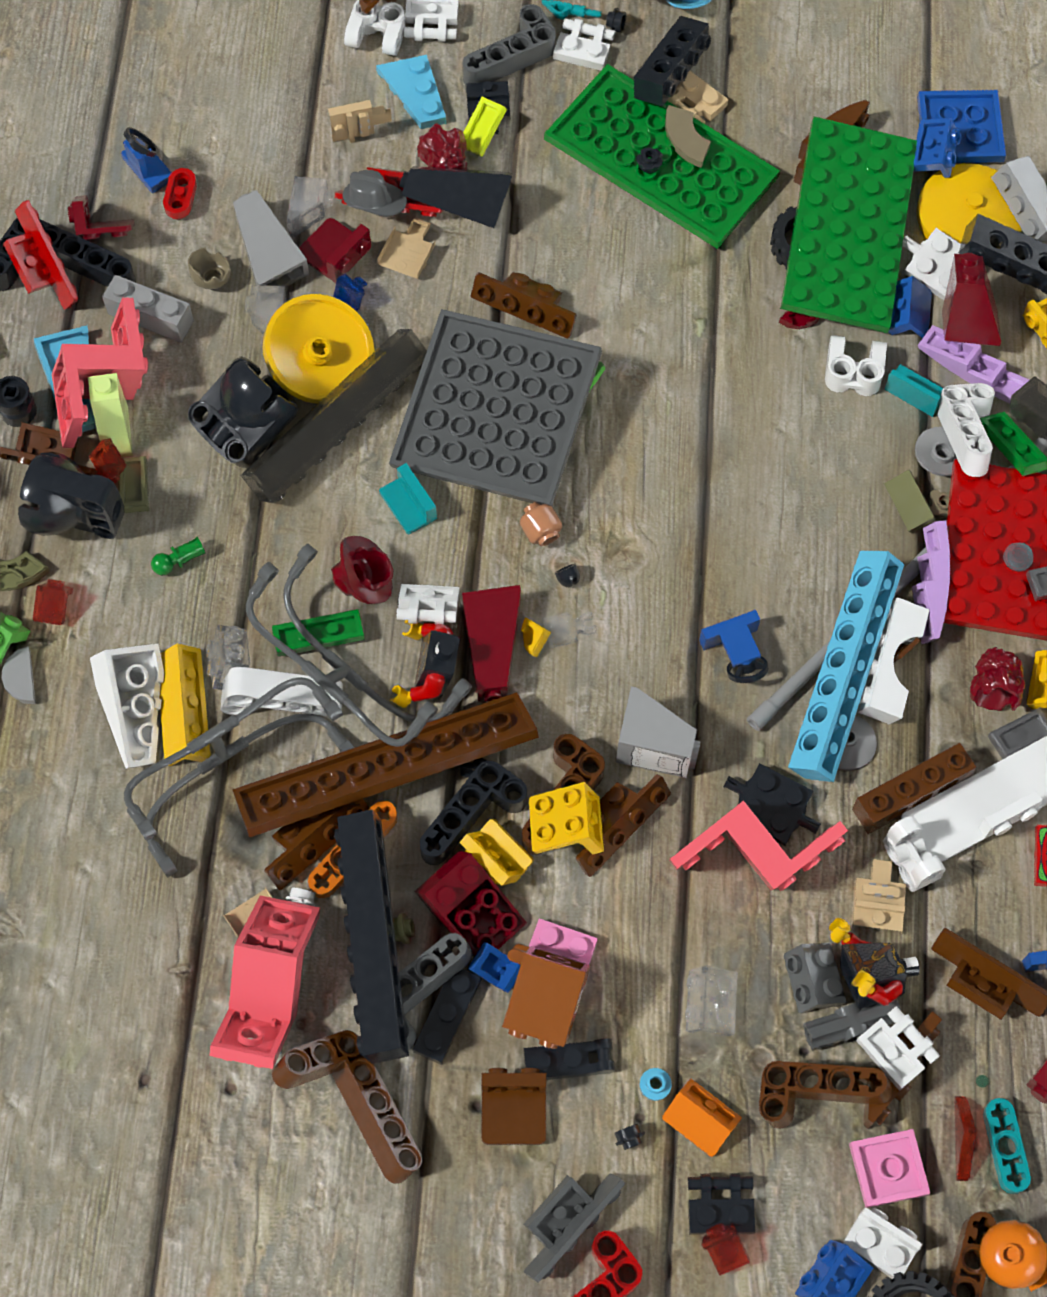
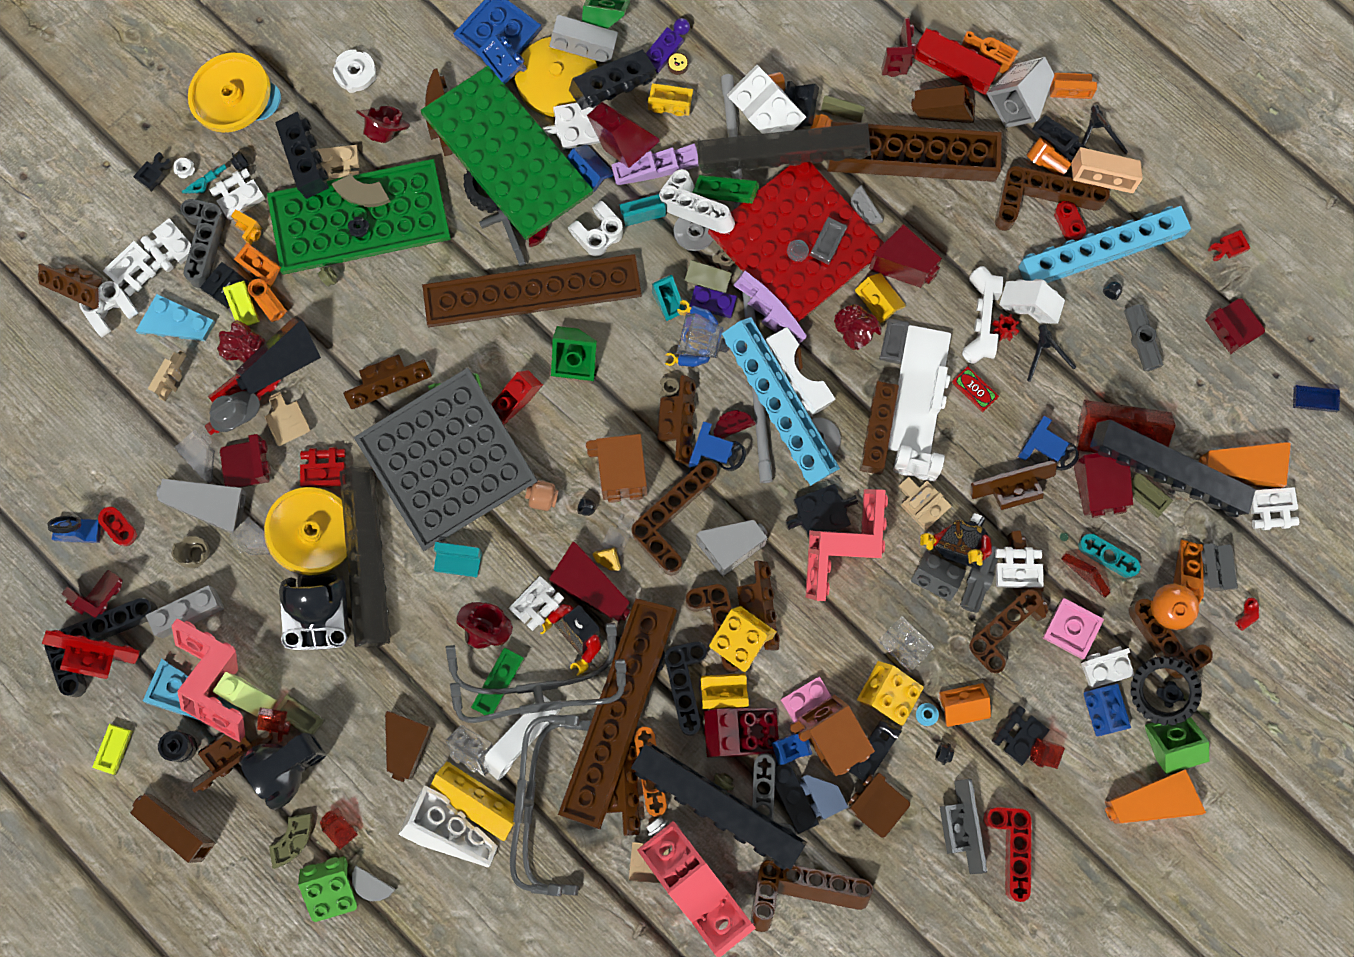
camera: 50 degrees left, 10 degrees up
green pin [151,537,206,576] -> none
clear blue tile [333,274,367,311] -> none
none -> white plate [141,219,191,272]
none -> light orange bracket [231,209,262,245]
none -> orange slope [234,243,281,287]
none -> orange piece [248,279,287,322]
none -> red plate [300,447,346,488]
none -> olive plate [318,266,338,287]
none -> white plate [333,50,376,93]
none -> dark red hat [356,106,410,143]
none -> reddish brown slope [385,711,433,782]
none -> reddish brown plate [422,254,642,328]
none -> dark grey piece [479,209,526,267]
none -> red slope [491,370,543,425]
none -> green slope [551,326,597,381]
none -> dark orange container [586,434,647,503]
none -> reddish brown beam [632,461,717,576]
none -> teal slope [652,275,685,321]
none -> reddish brown bracket [658,375,696,464]
none -> dark tan plate [660,377,680,398]
none -> clear torso [665,300,729,367]
none -> dark purple plate [684,286,737,329]
none -> dark red tile [713,410,756,439]
none -> sand blue slope [800,775,848,820]
none -> yellow bracket [857,661,924,726]

